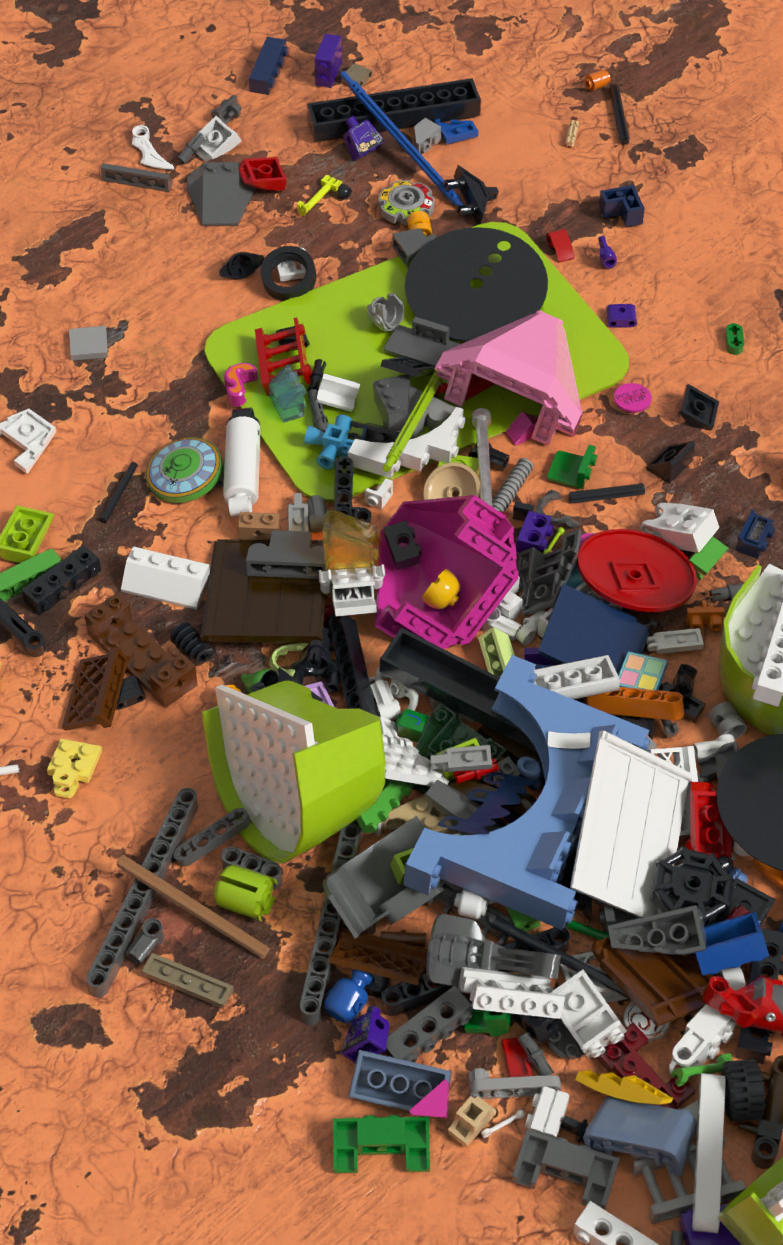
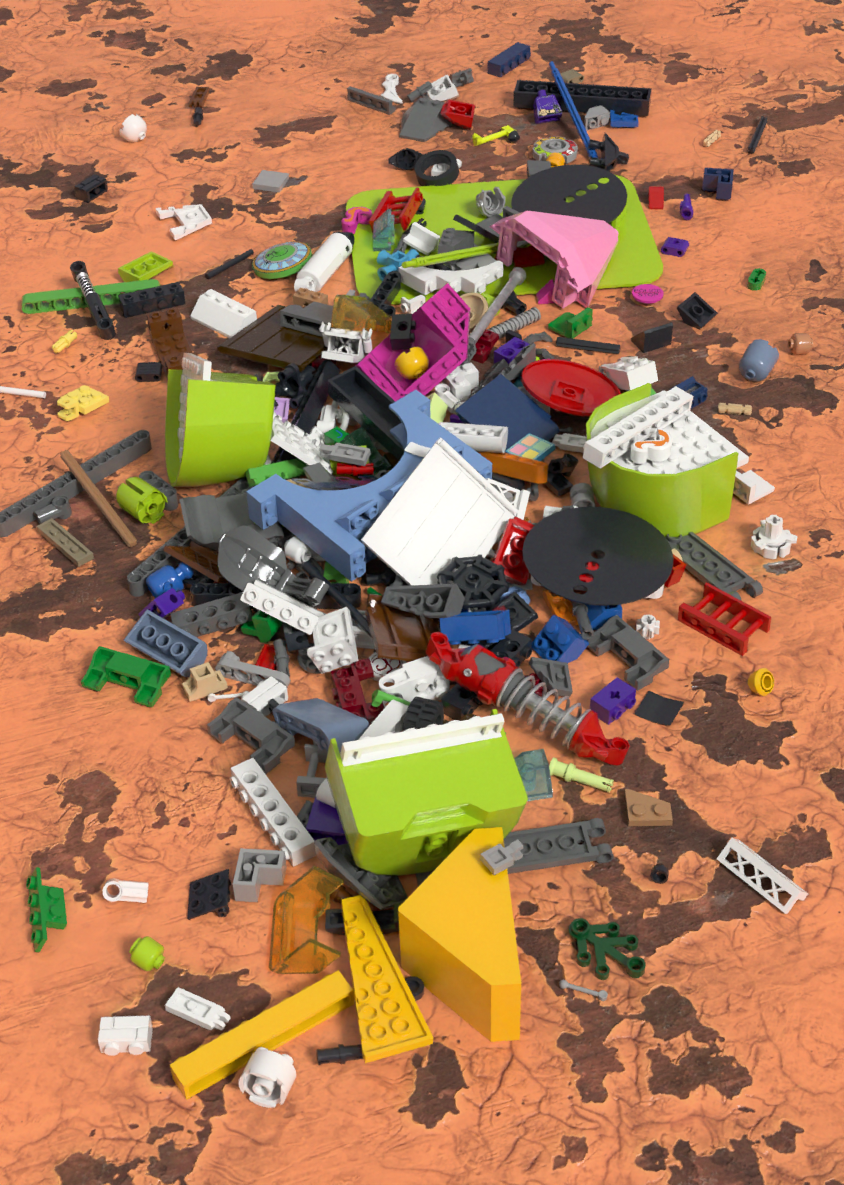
camera: 25 degrees right, 10 degrees down
reddish brown fence [62,647,129,731] -> none
black piece [170,622,214,666] -> none
dark grey beam [173,808,251,867] -> none
dark purple brick [314,33,342,88] -> none
dark pink slope [409,1079,450,1119] -> none
yellow slope [575,1070,673,1105] -> none
orange brick [584,70,610,91] -> none
black hinge [717,855,733,872] -> none

